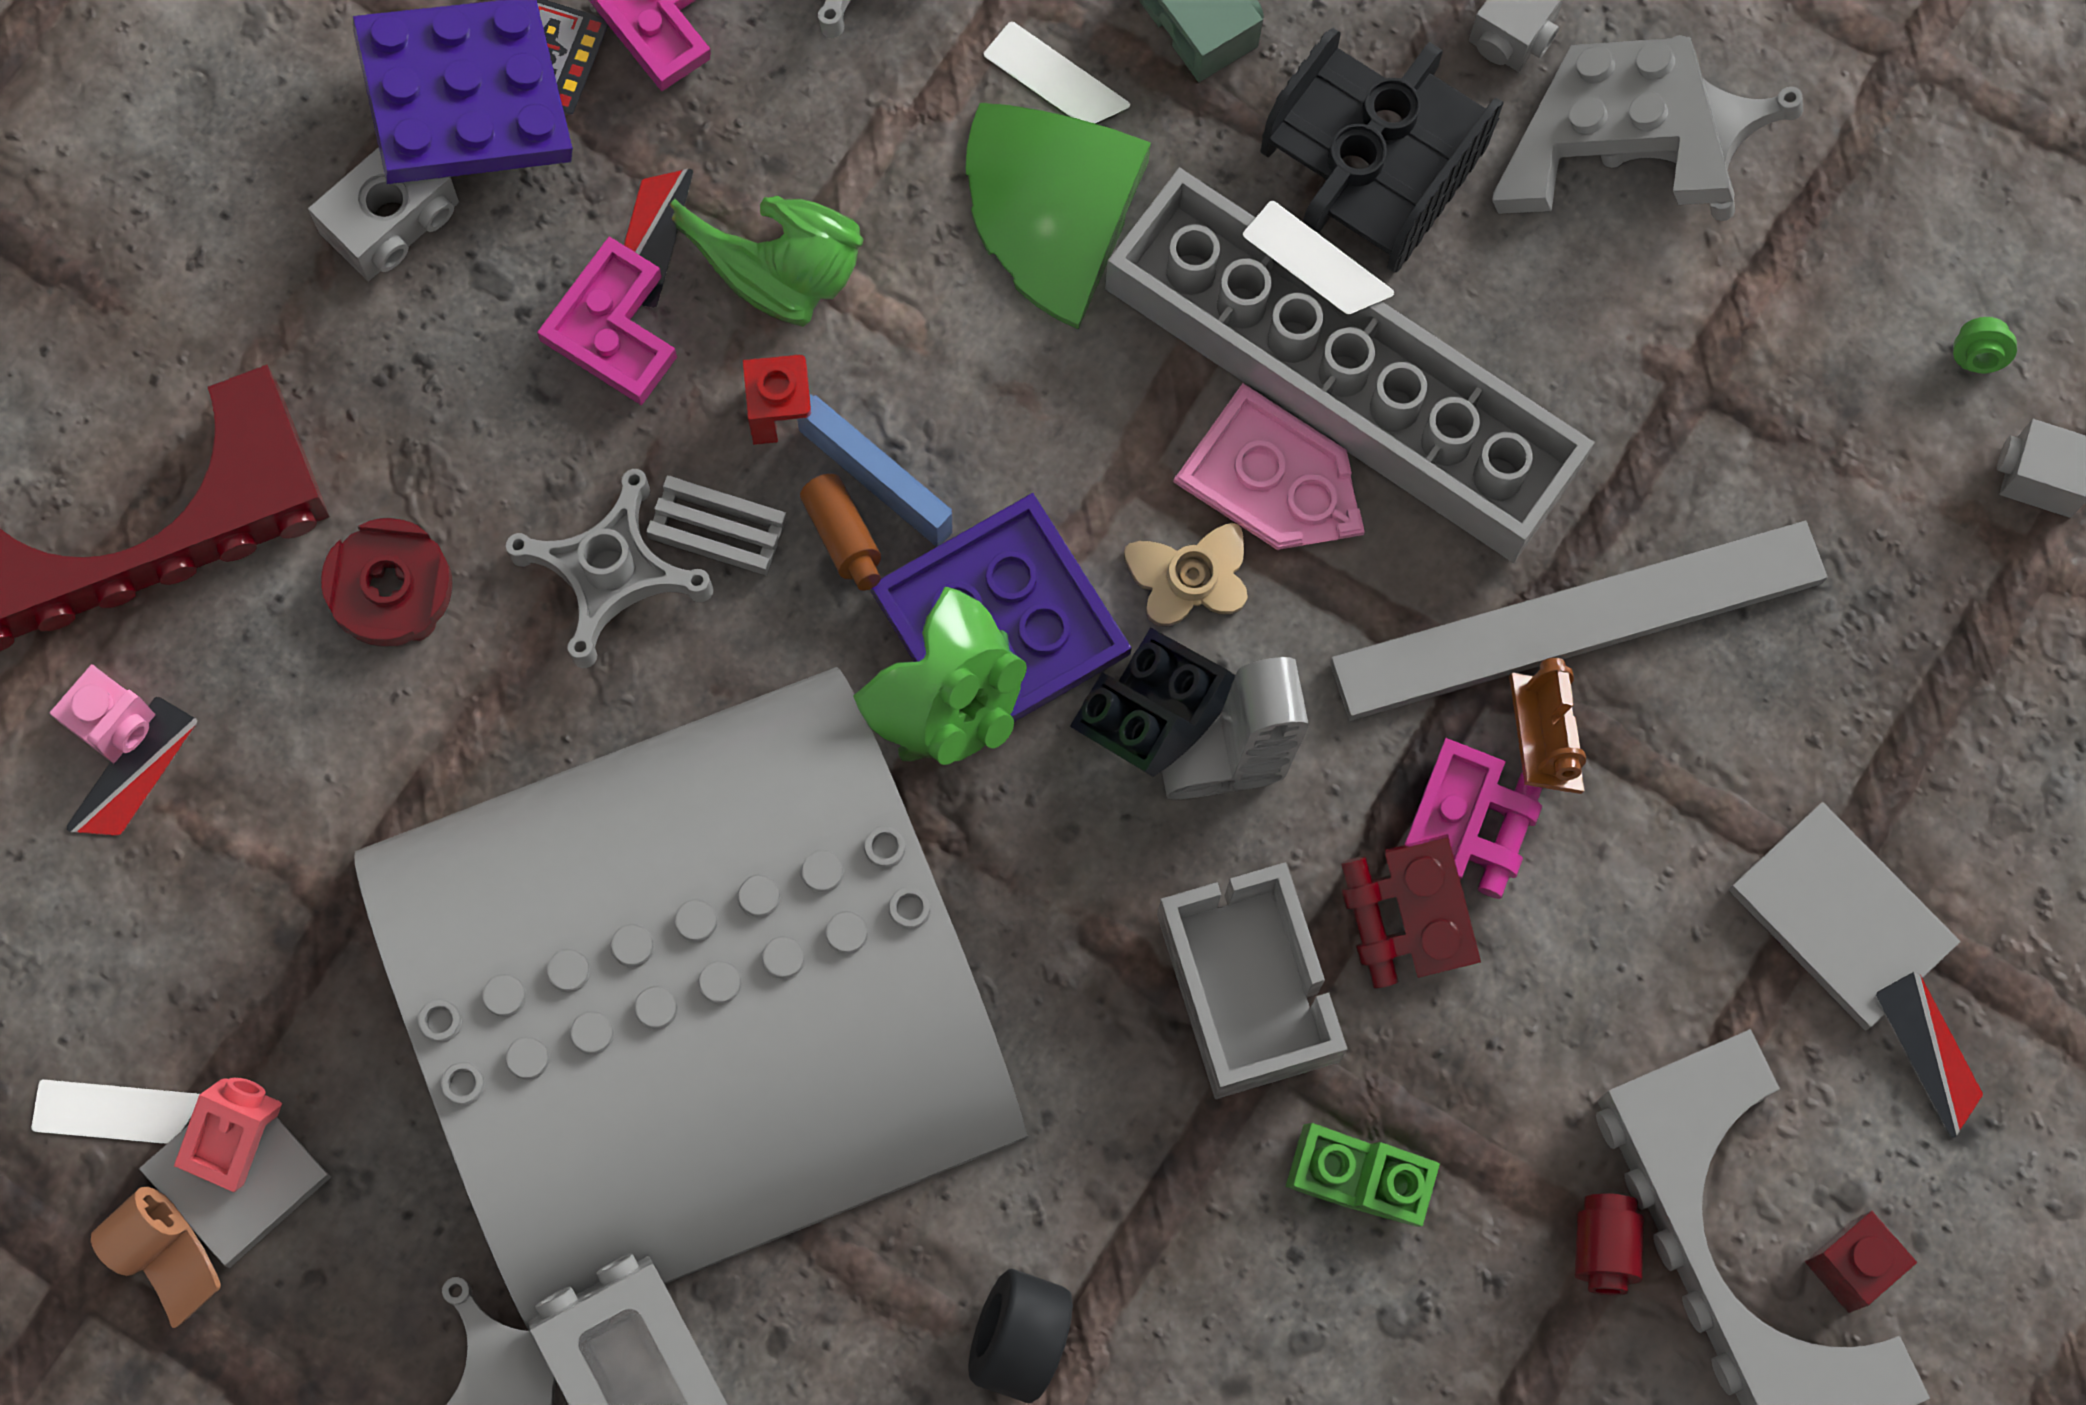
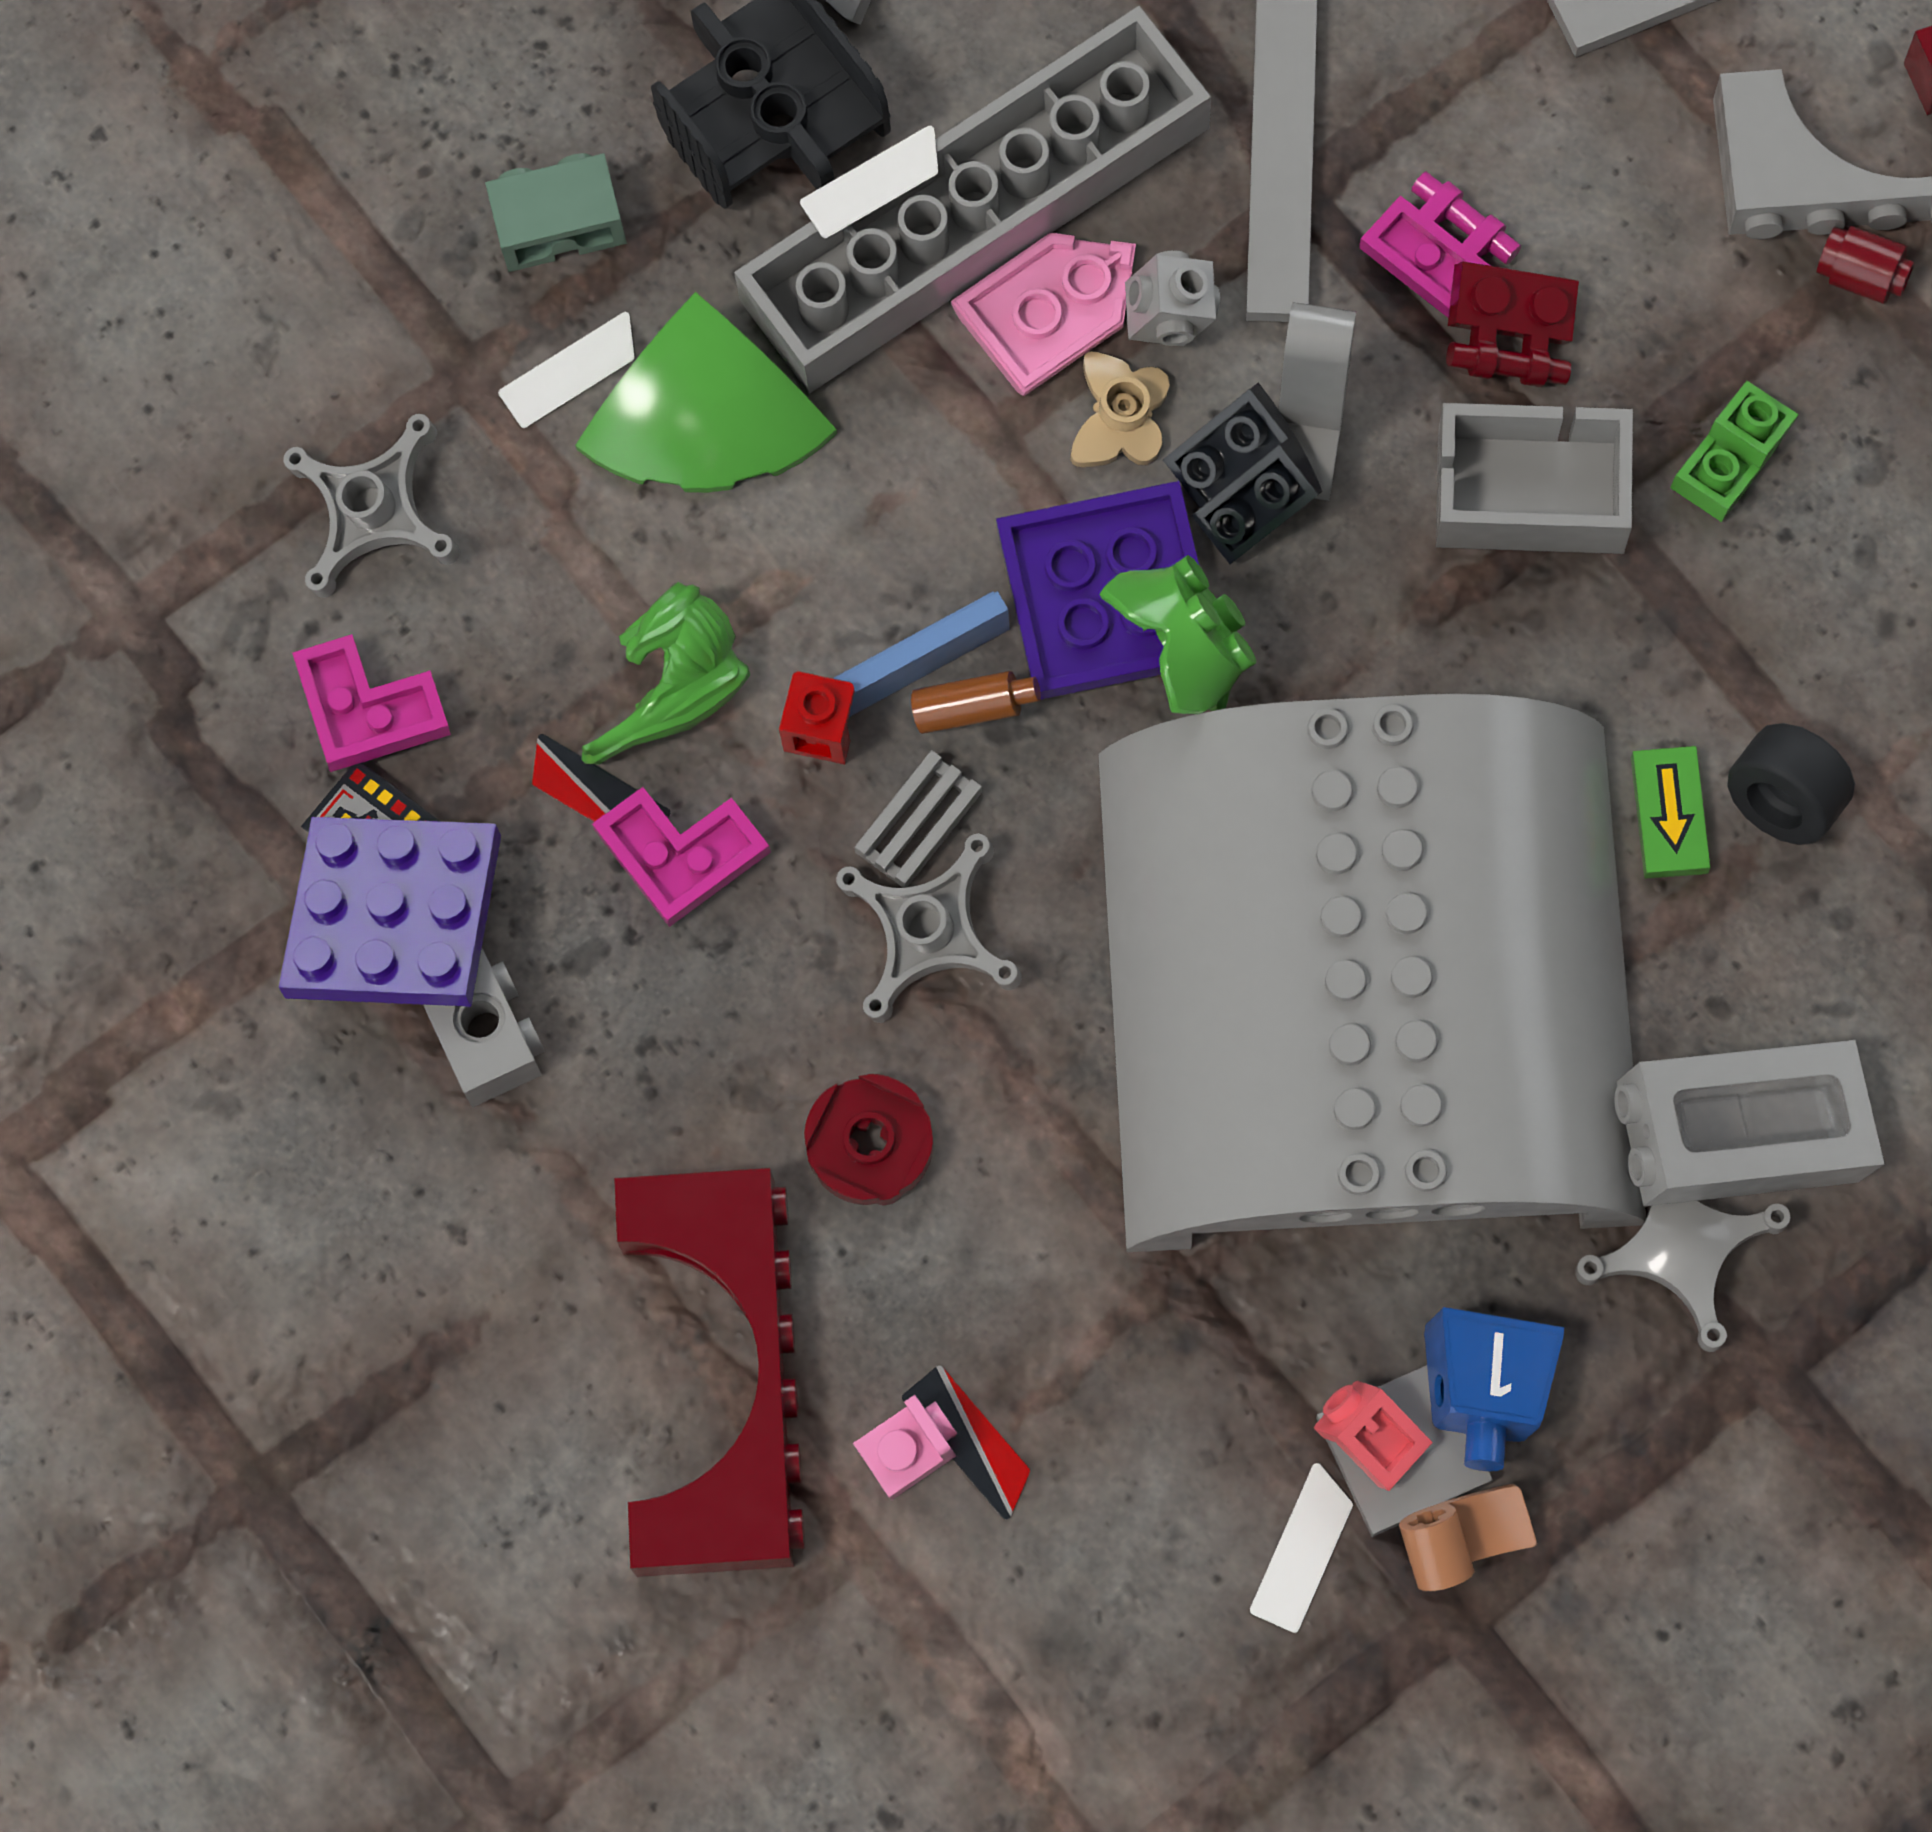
camera: 60 degrees left, 0 degrees up
dark orange hinge [1509,658,1586,794] -> none
none -> light grey brick [1125,251,1220,347]
none -> blue torso [1424,1307,1564,1471]
none -> bright green tile [1631,746,1710,879]

